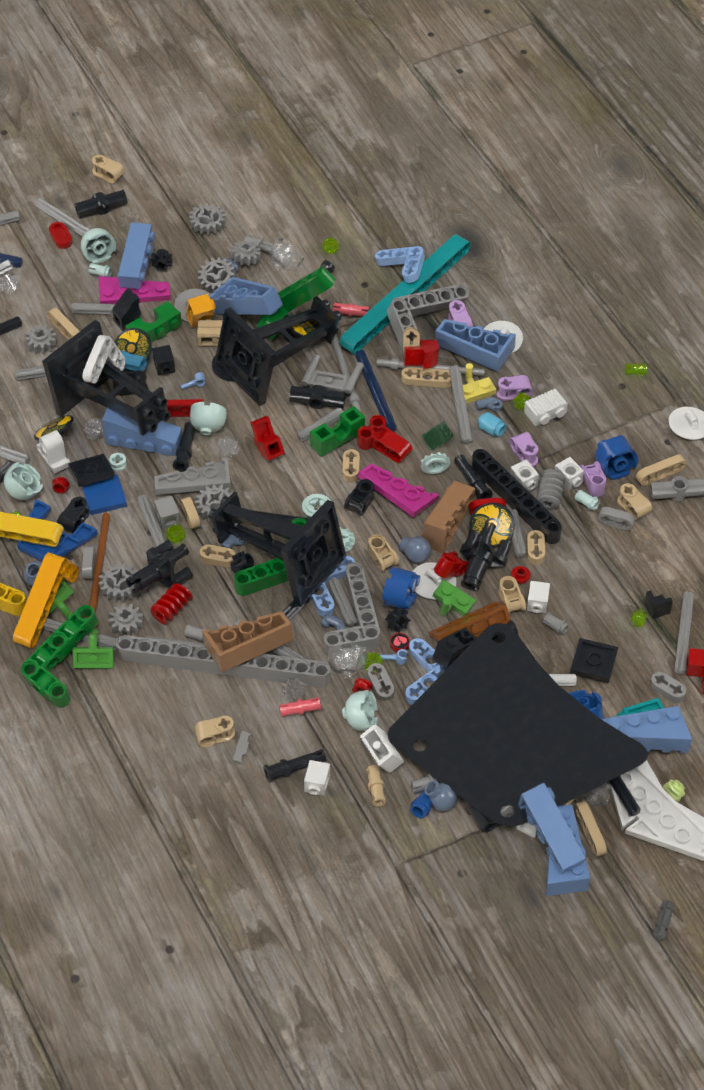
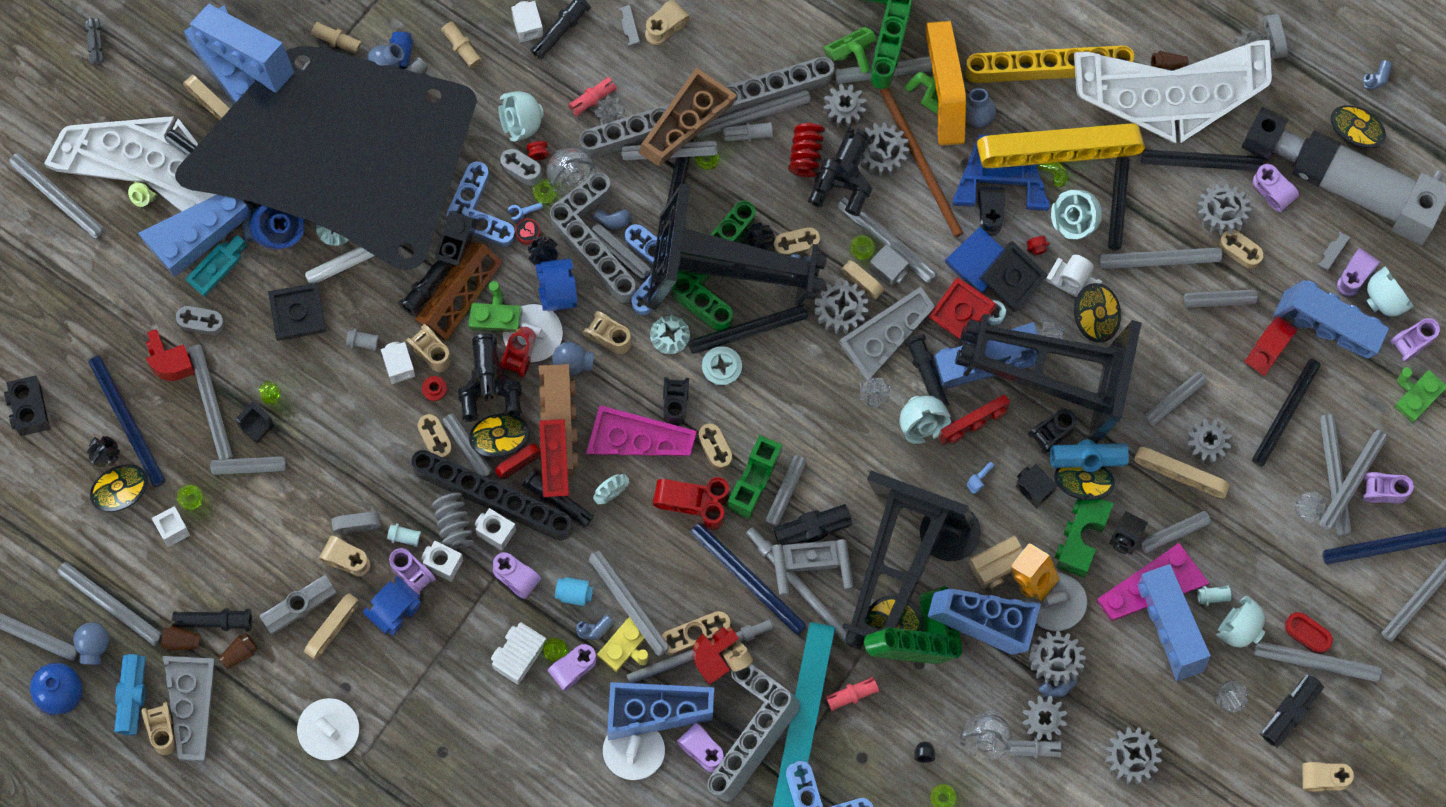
camera: 150 degrees right, 20 degrees up
light grey beam [82,546,95,579] -> none
white beam [83,335,125,384] -> none
black gear [151,249,173,270] -> none
red brick [250,416,285,461] -> none
white brick [360,725,404,773] -> none
clear green panel [422,421,454,450] -> none
clear neon green pin [625,362,647,376] -> none
none -> light grey axle [210,456,286,475]
none -> tan pin [311,22,362,55]
none -> red plate [539,419,569,497]
none -> red tile [928,277,998,343]

